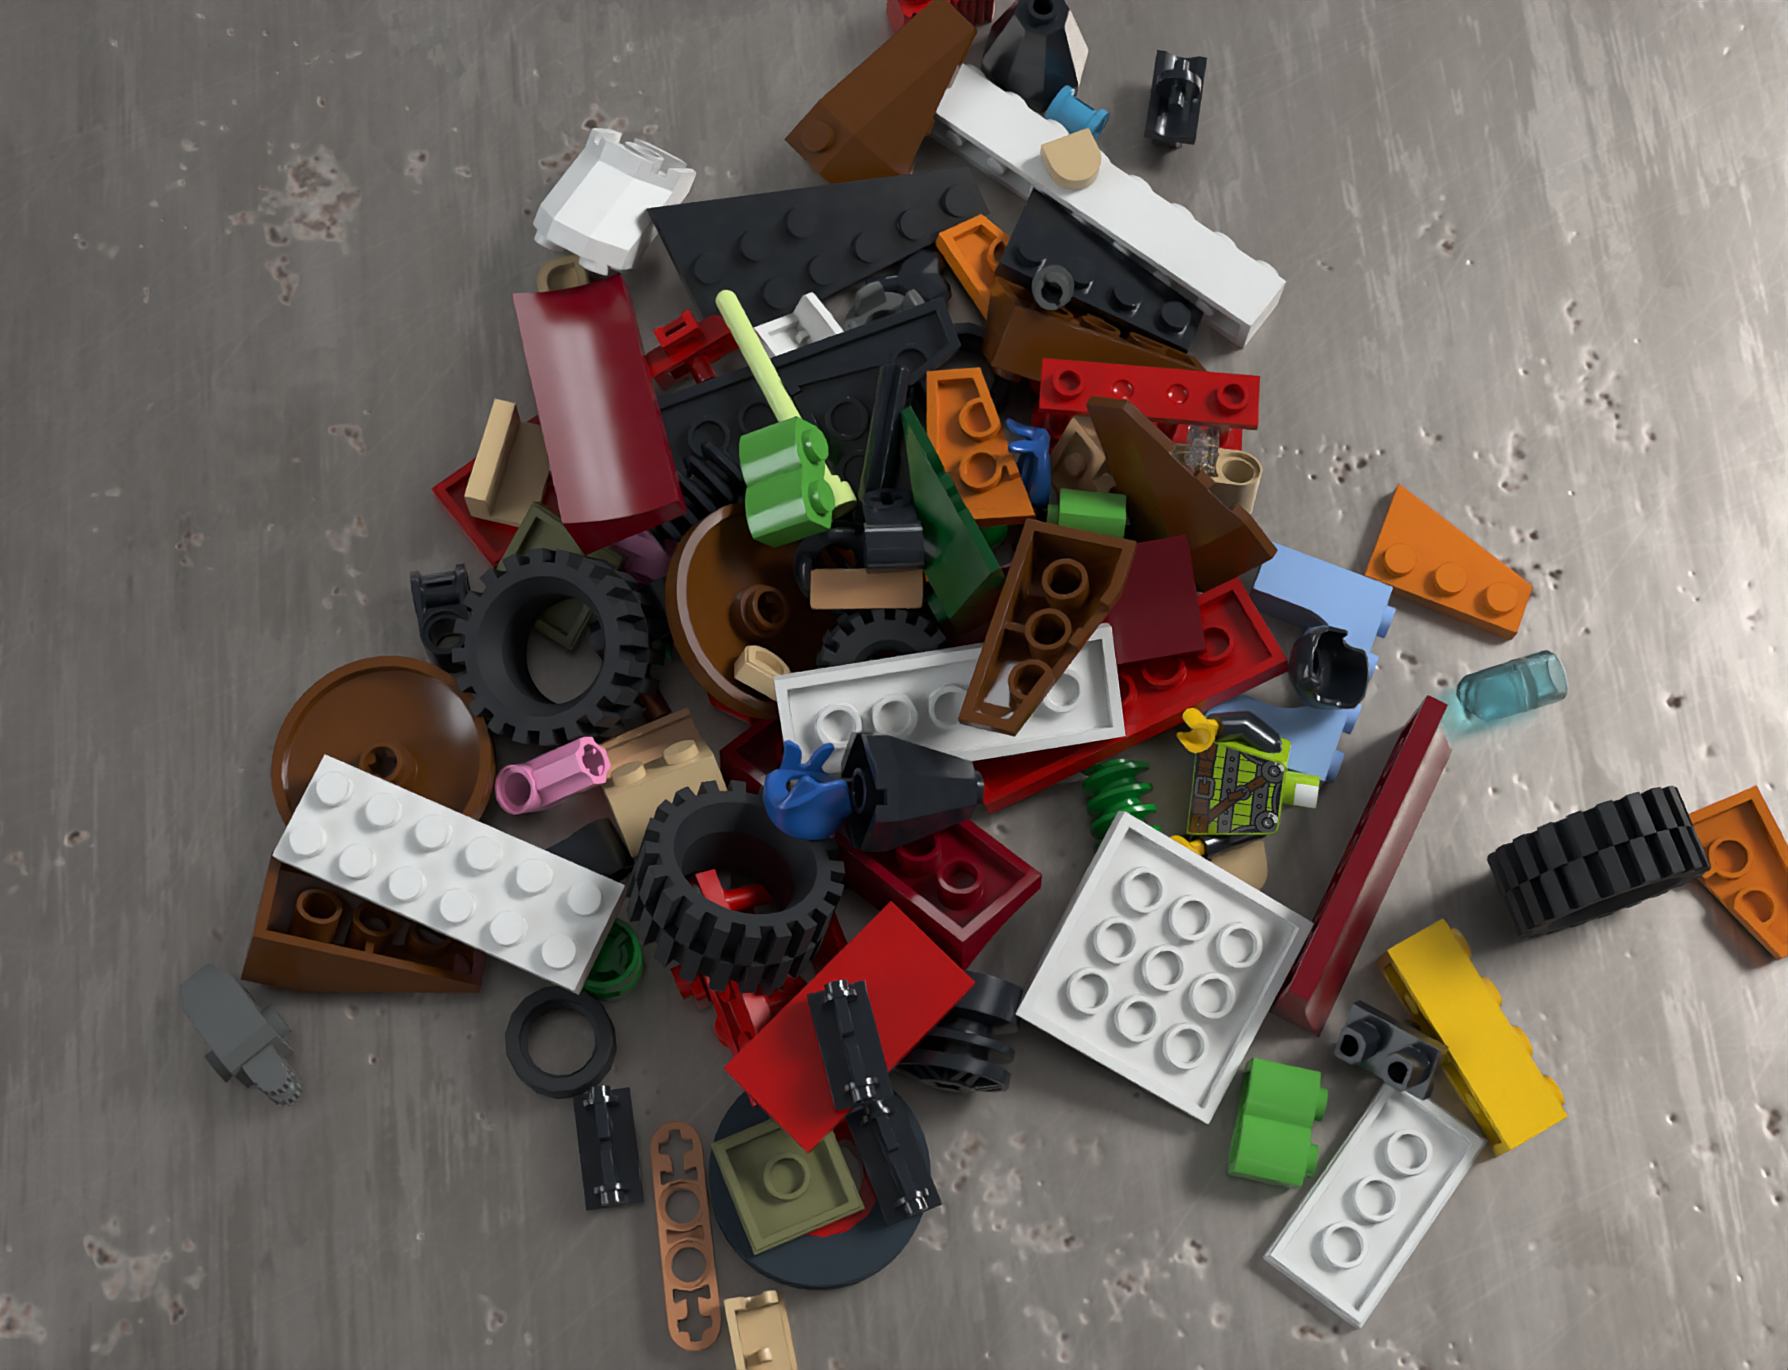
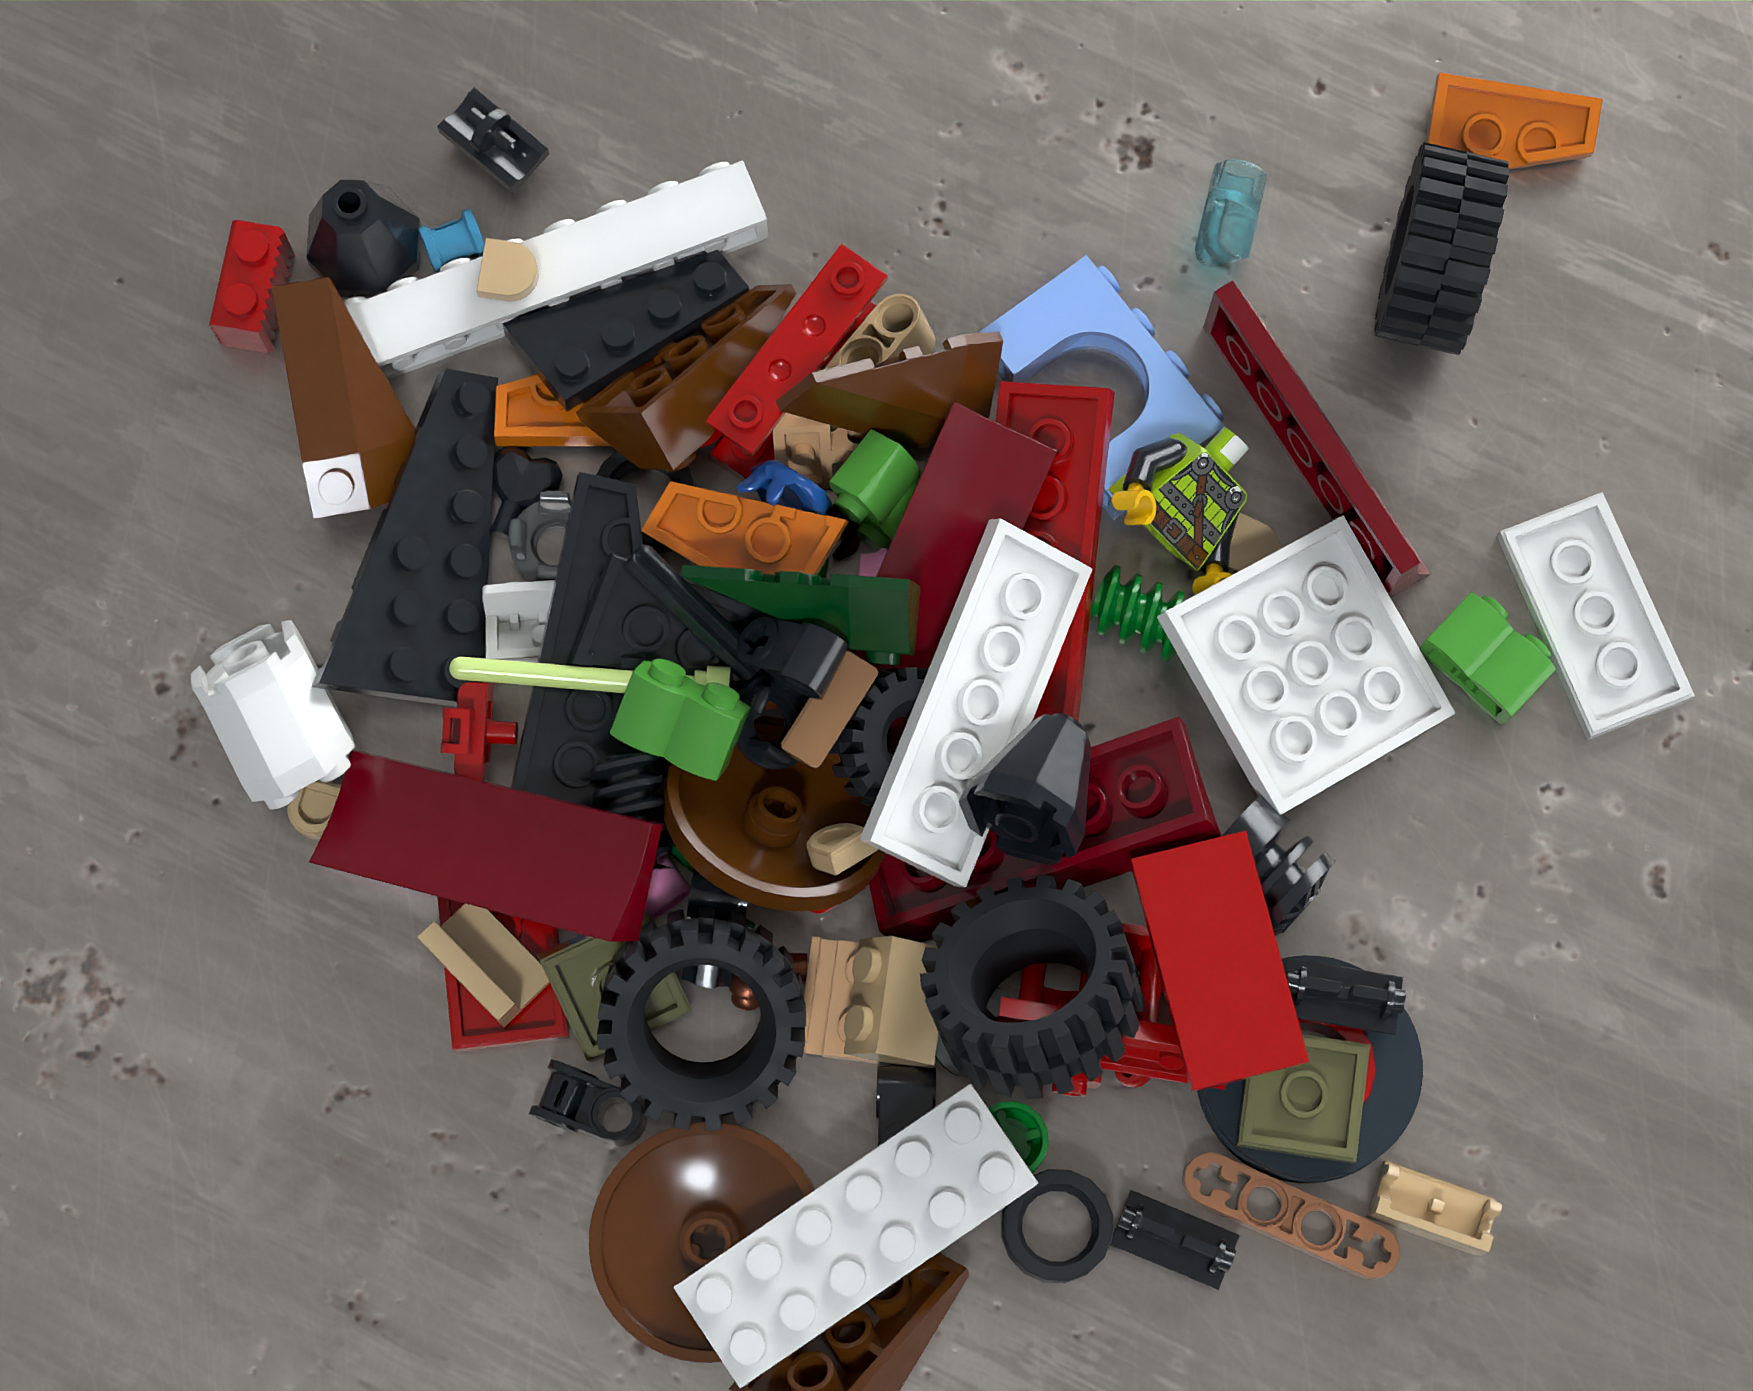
camera: 55 degrees left, 5 degrees up
bright pink piece [494,737,611,815] -> none
blue piece [763,740,853,841] -> none
black hinge [807,979,894,1112] -> none
reddish brown wedge [958,519,1137,737] -> none
dark grey pin [1032,265,1074,310] -> none
clear bush [1184,425,1219,473] -> none
black hair [1288,626,1370,710] -> none
black hips [1334,1000,1449,1101] -> none
orange wing [1363,483,1533,640] -> none
yellow brick [1375,918,1569,1157] -> none

